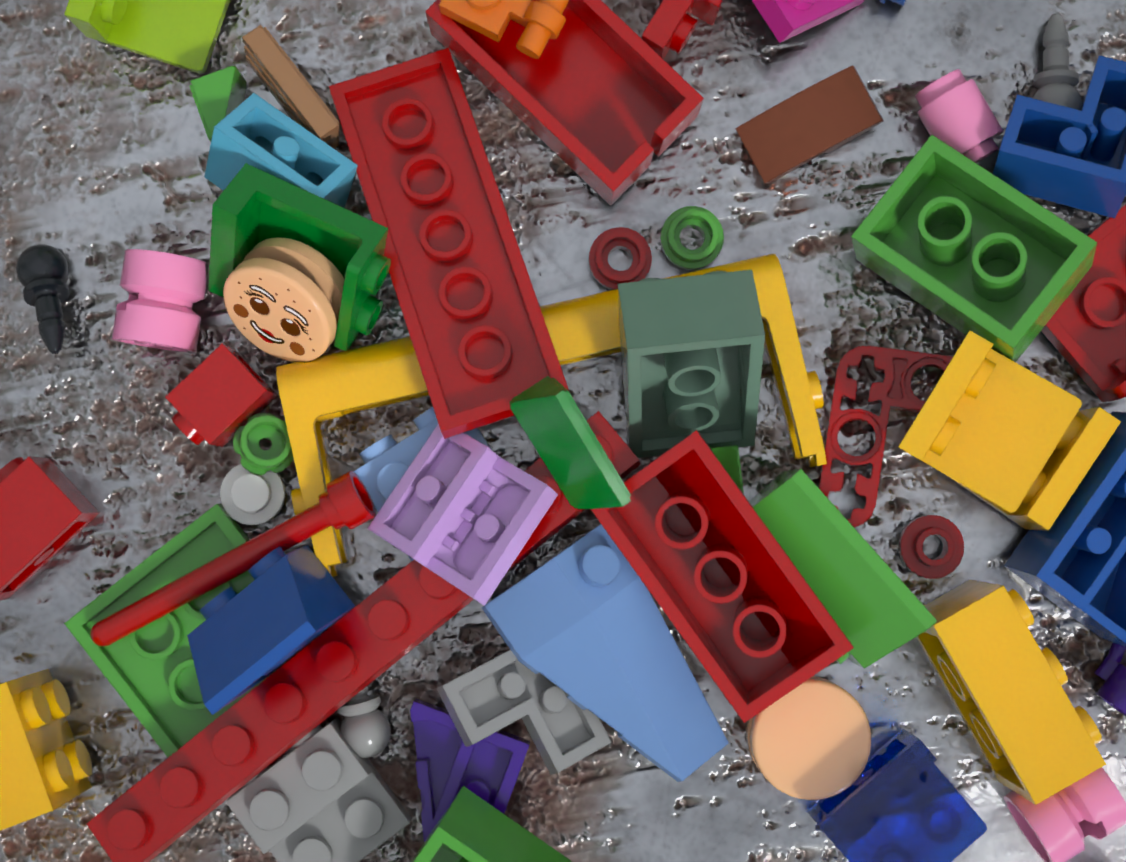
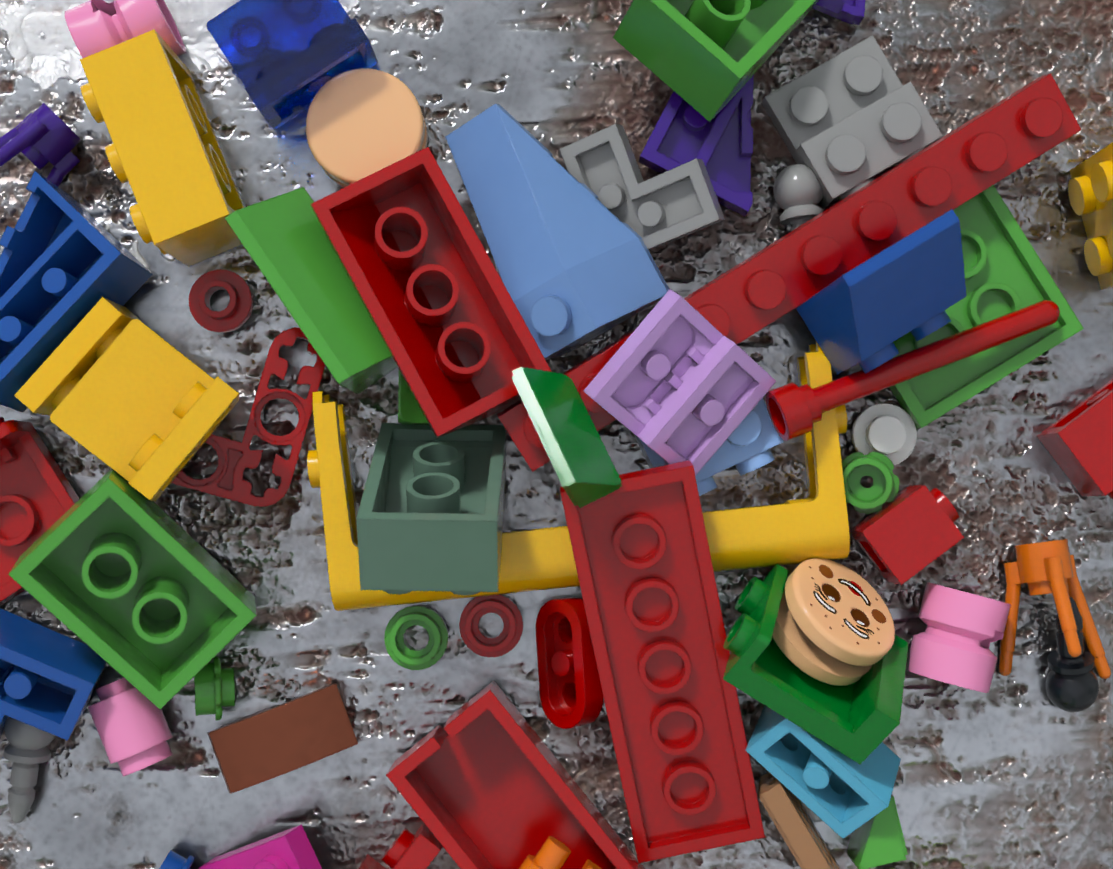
camera: 165 degrees left, 0 degrees up
none -> bright green plate [194,656,235,721]
none -> red plate [536,597,603,729]
none -> orange plant [998,539,1111,679]

